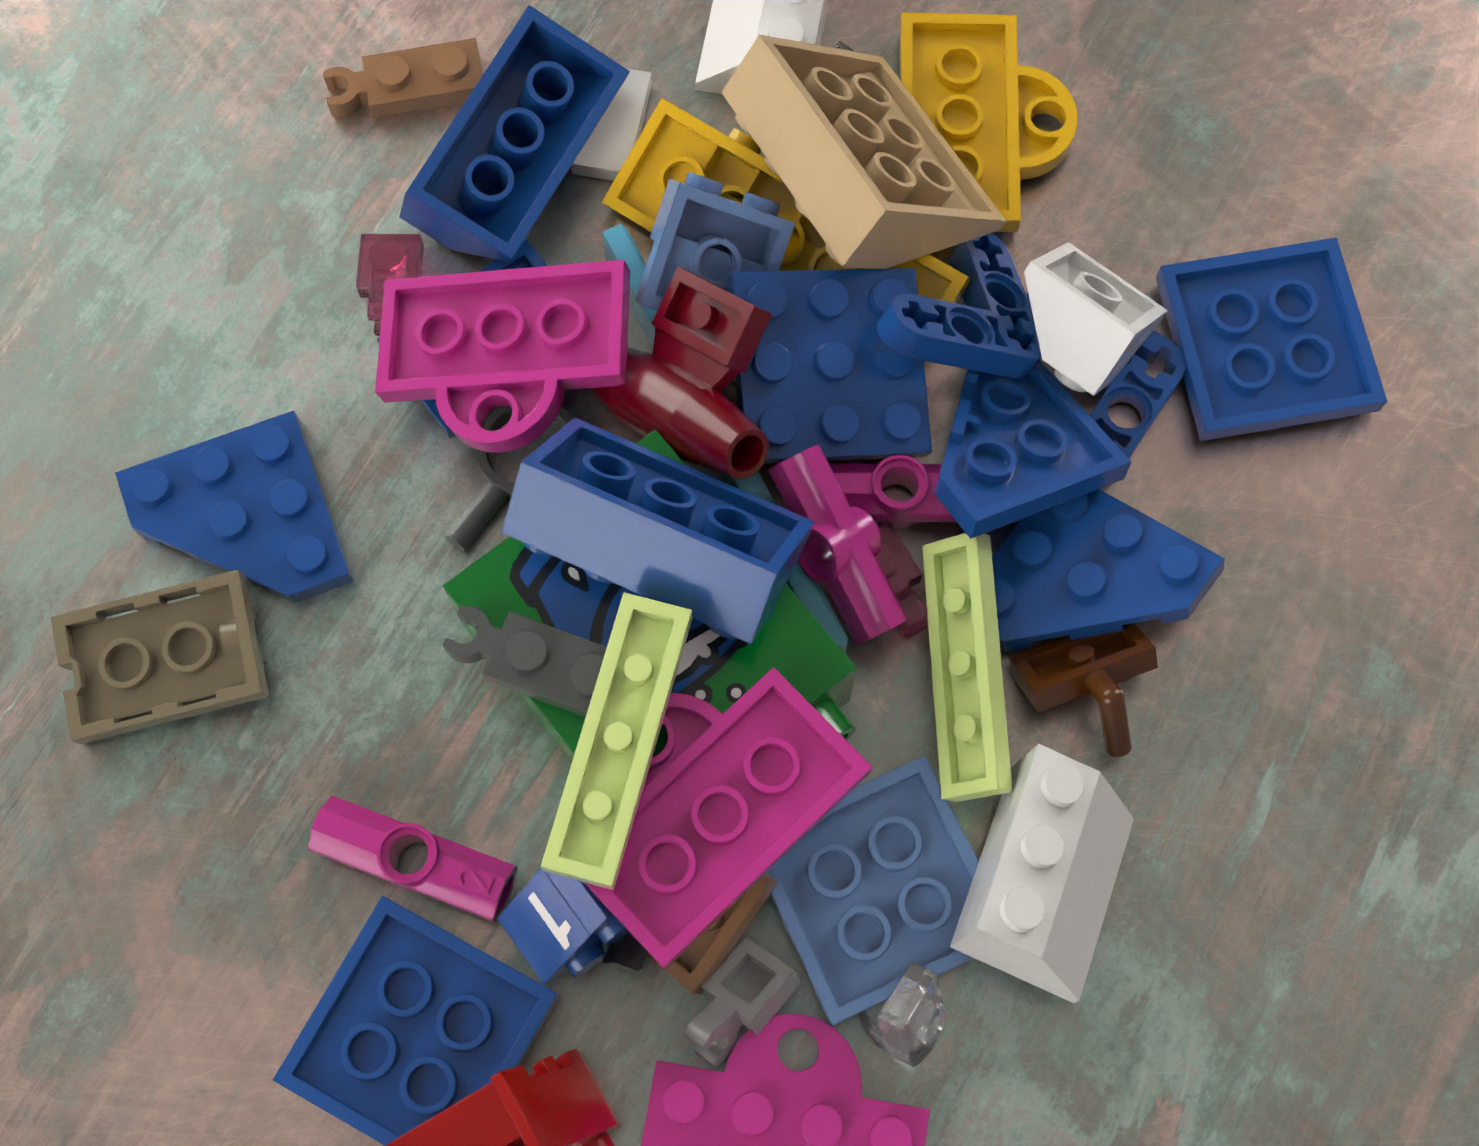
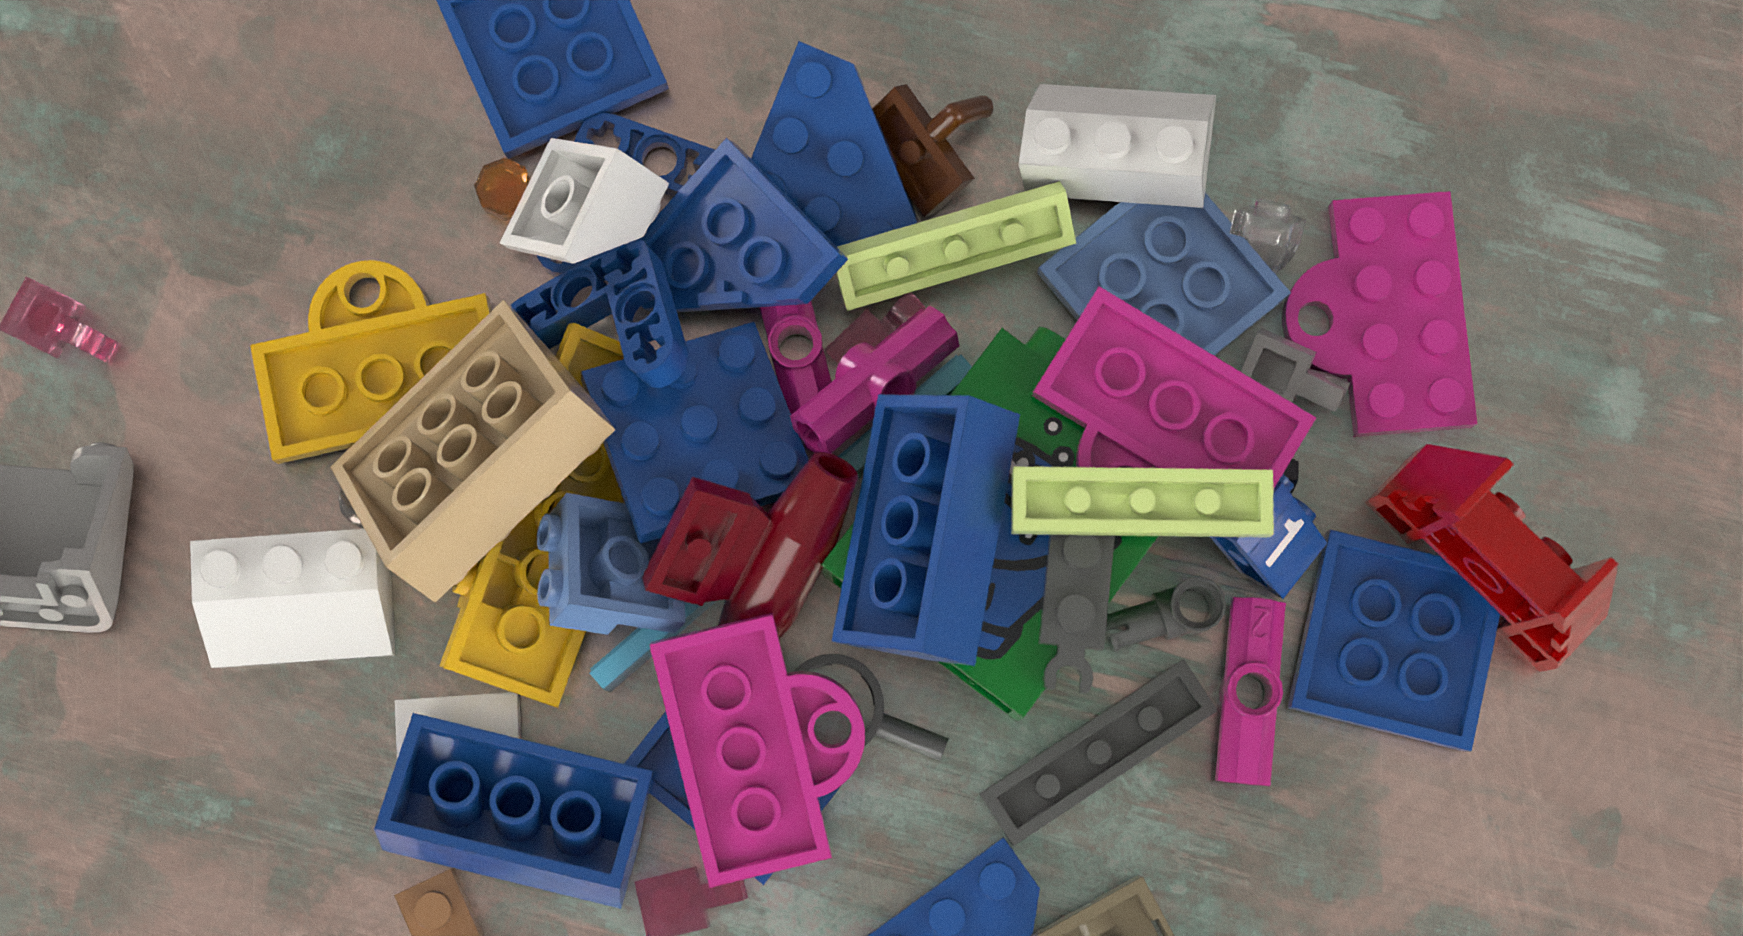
camera: 105 degrees left, 10 degrees up
none -> clear orange tile [474,158,531,221]
none -> dark grey plate [979,659,1218,846]
none -> dark grey pin [1106,576,1226,652]

